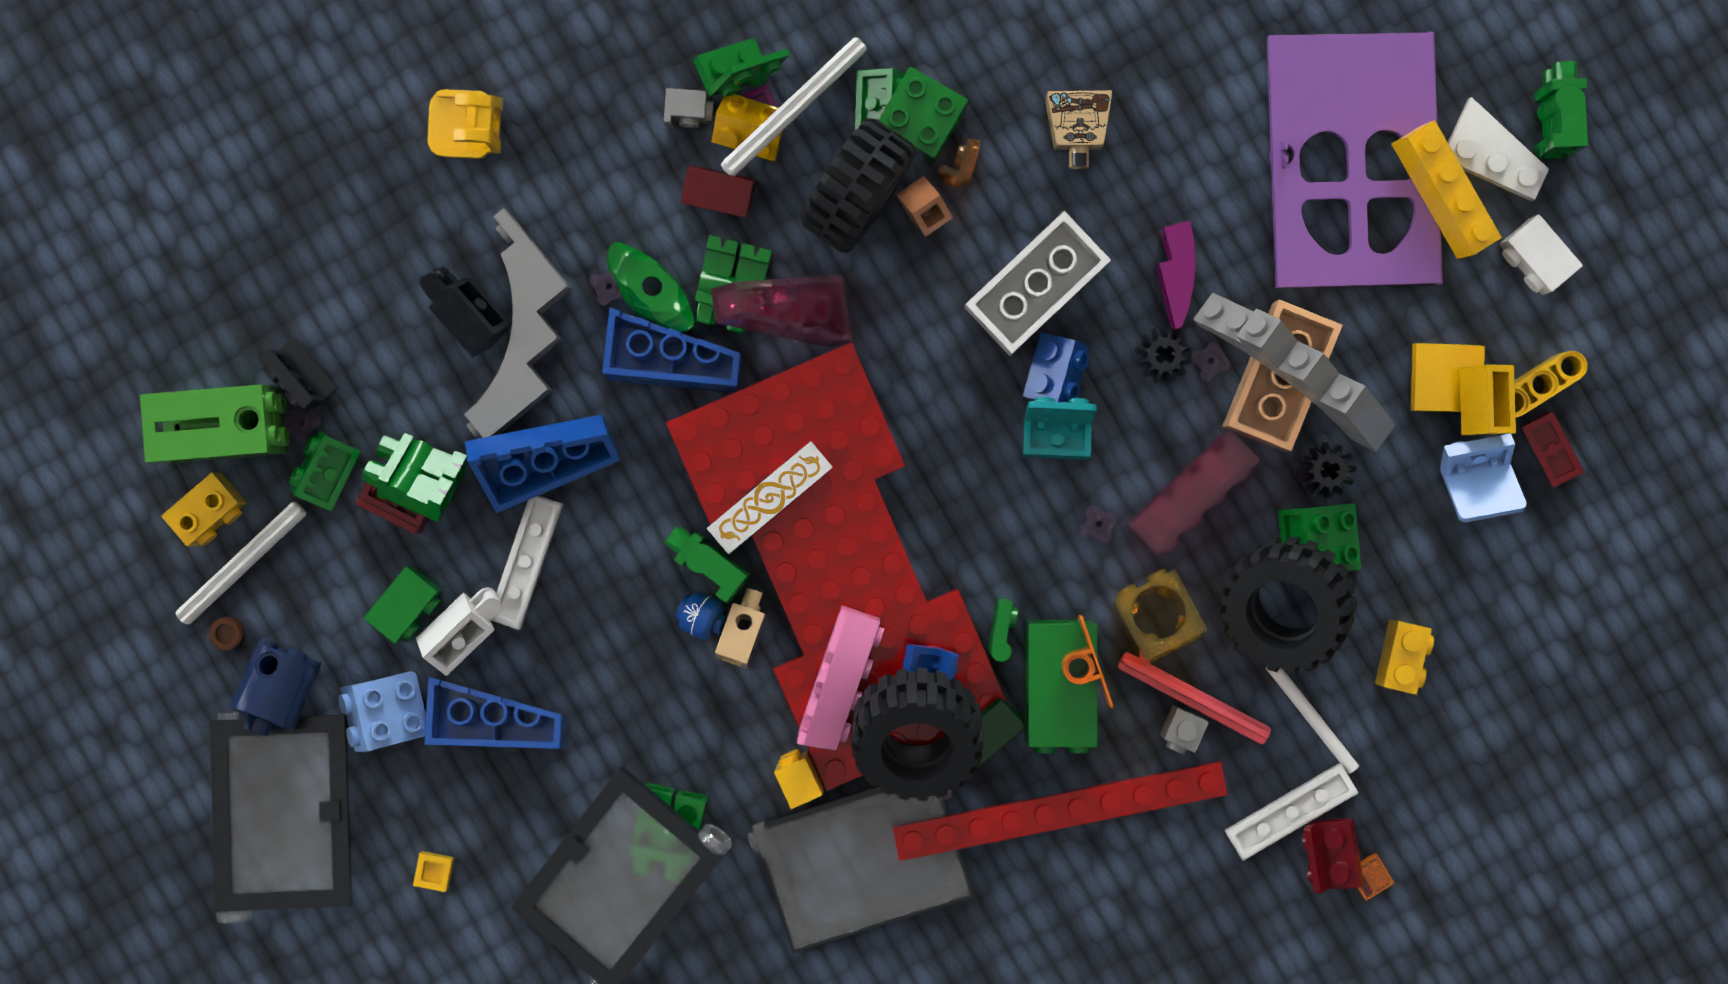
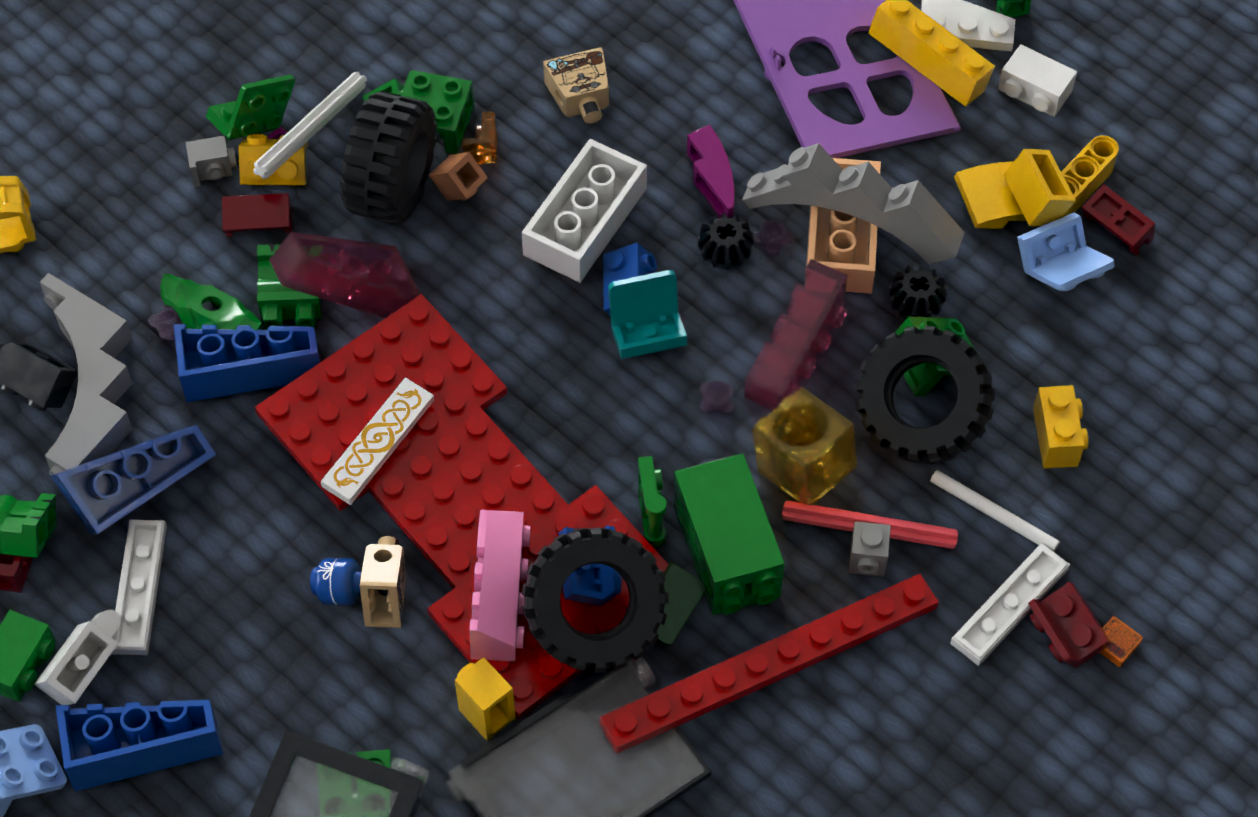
camera: 20 degrees left, 30 degrees down
green hips [664,527,752,603] -> none
orange piece [1061,615,1114,709] -> none

